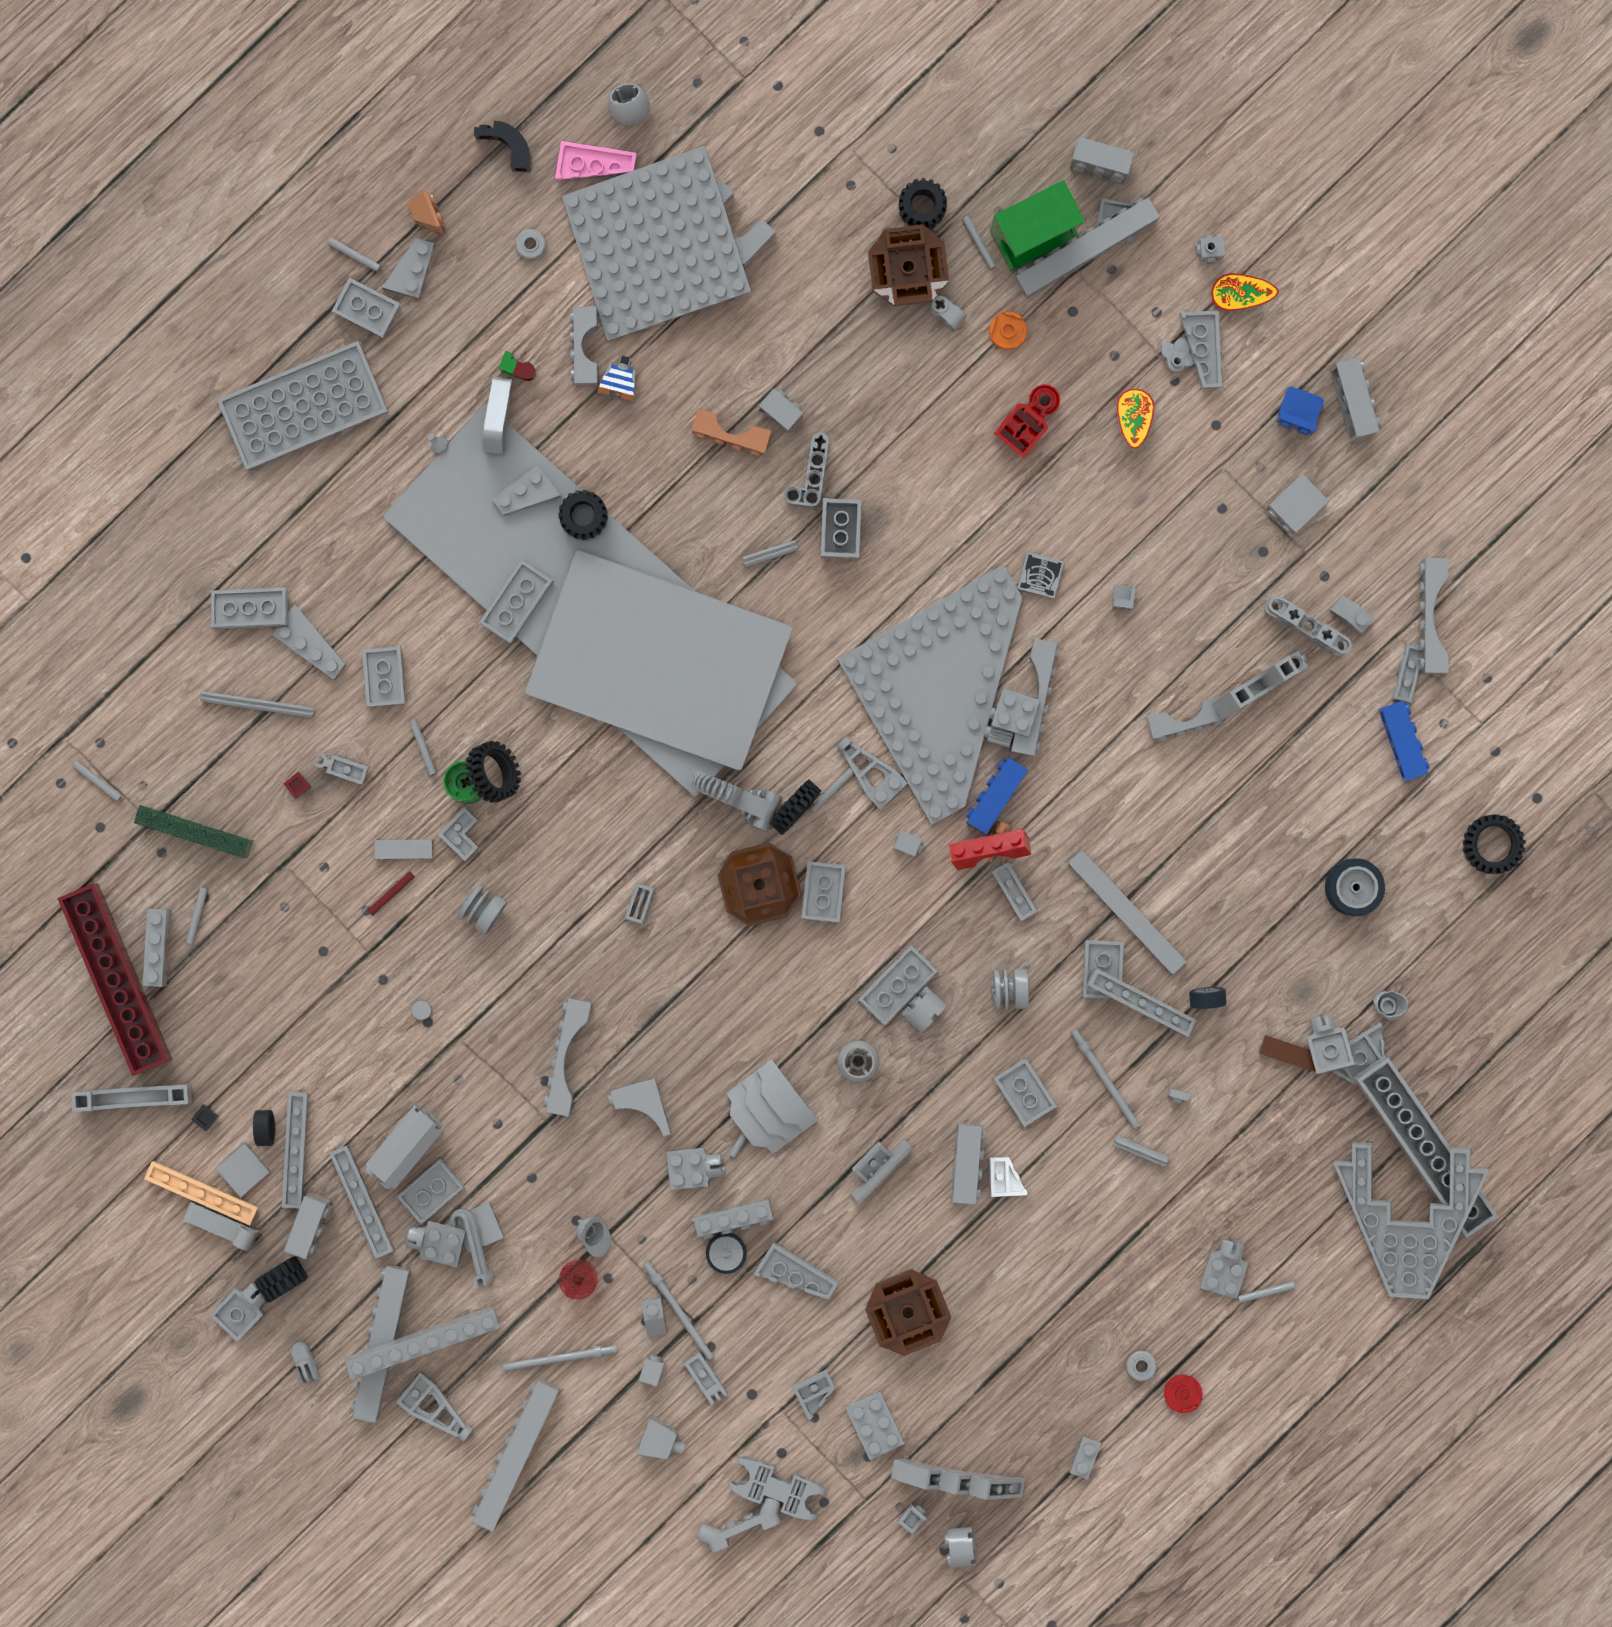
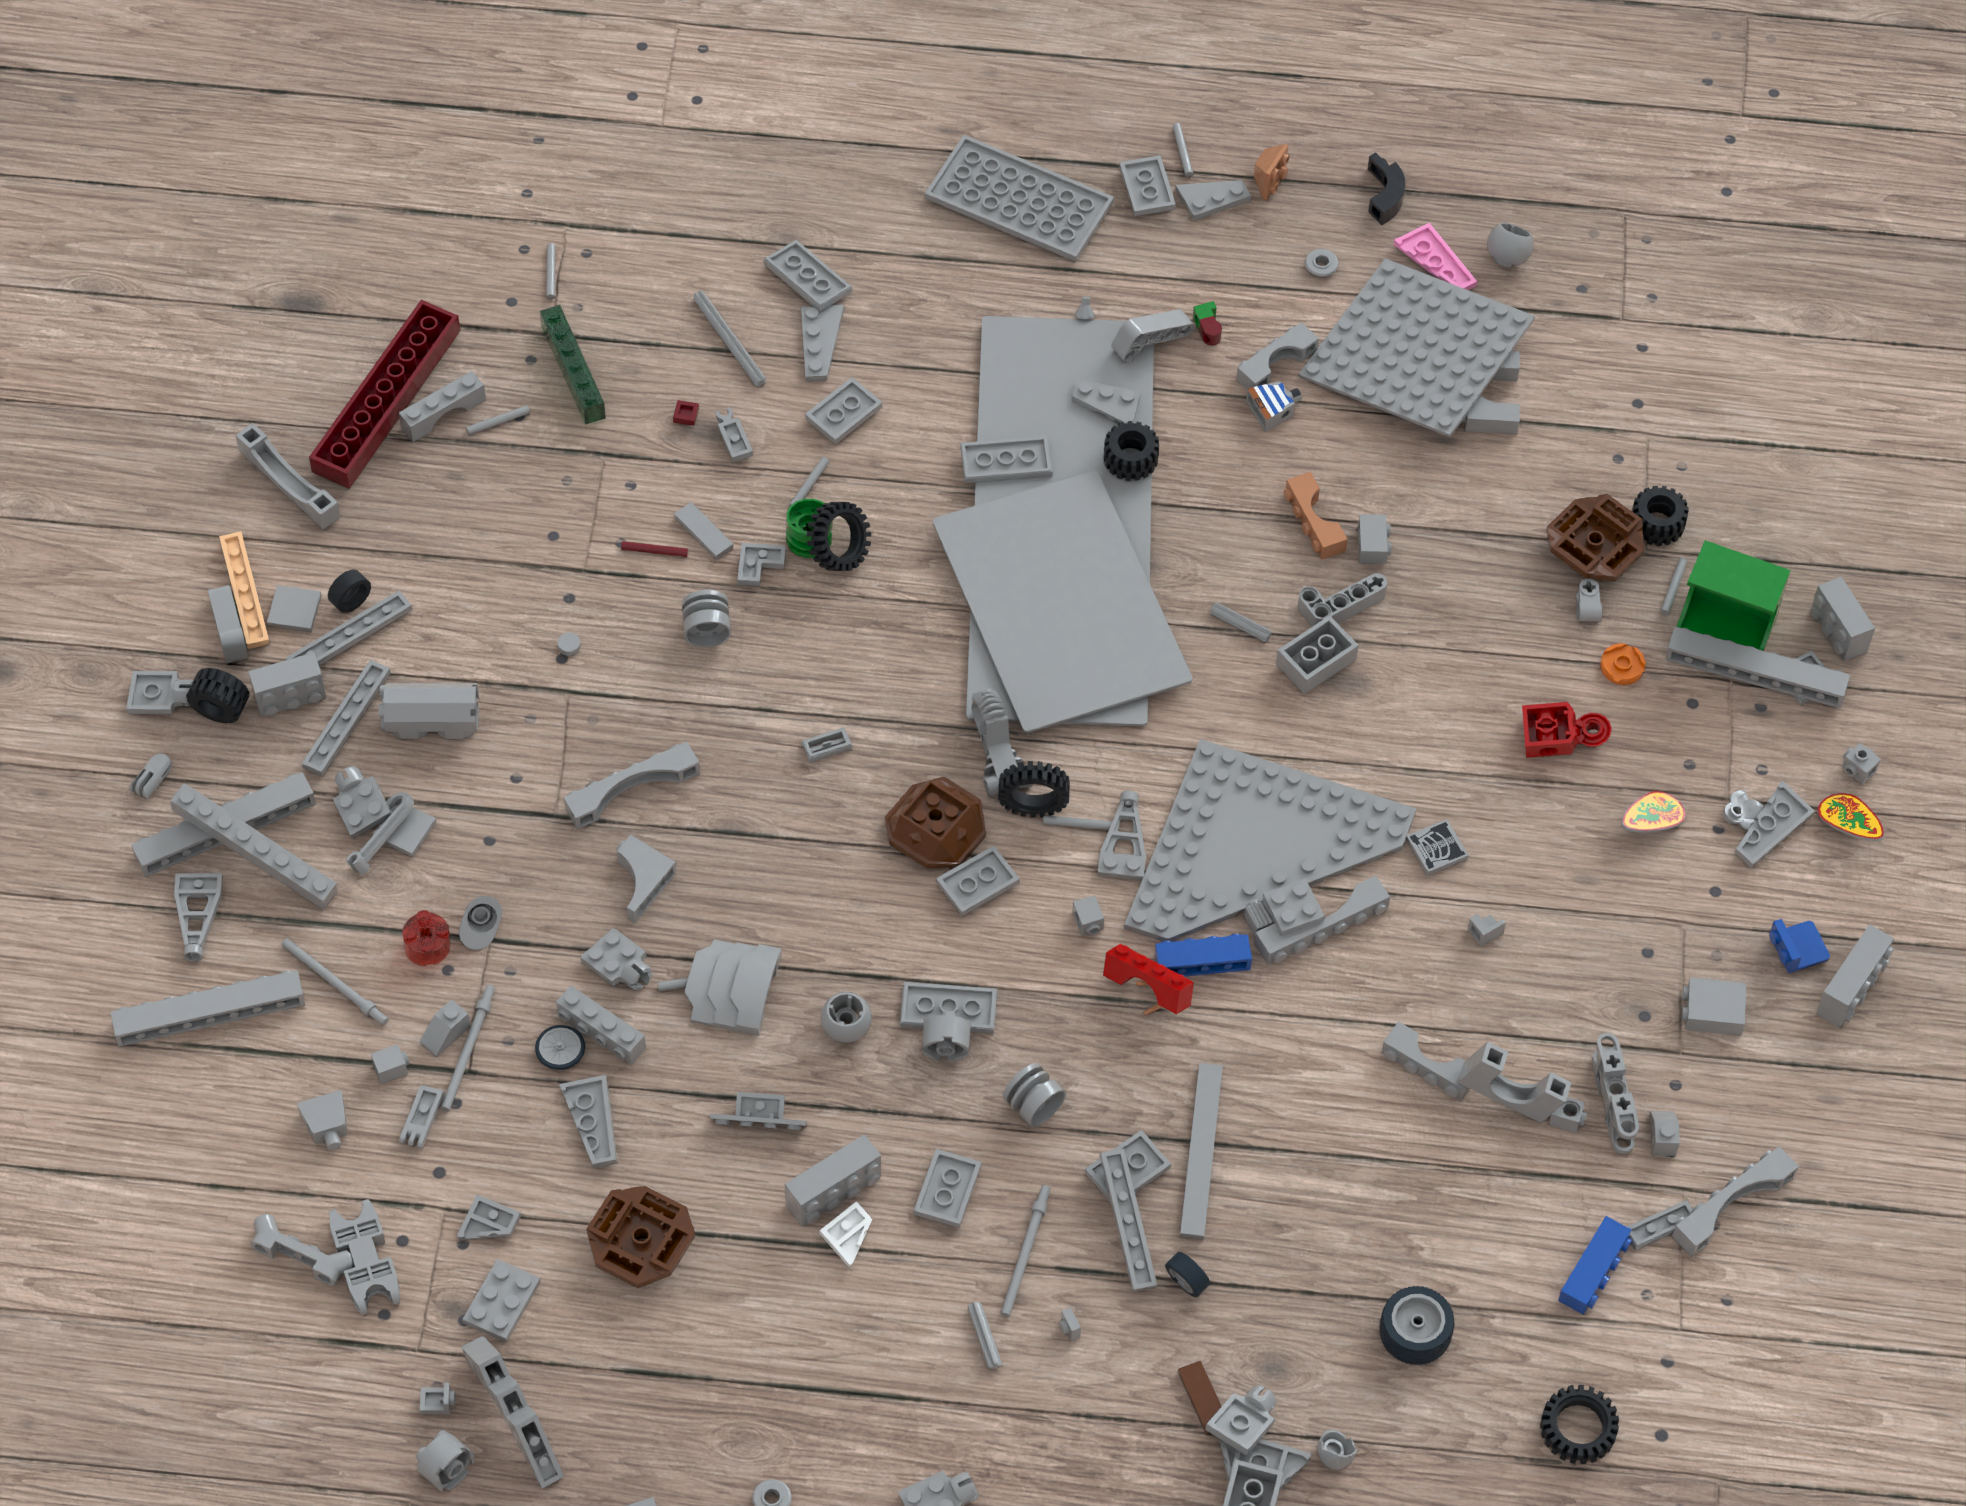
camera: 50 degrees right, 30 degrees down
black plate [191,1104,219,1131] -> none
light grey tile [396,1158,465,1225] -> none
light grey plate [991,862,1037,921] -> none

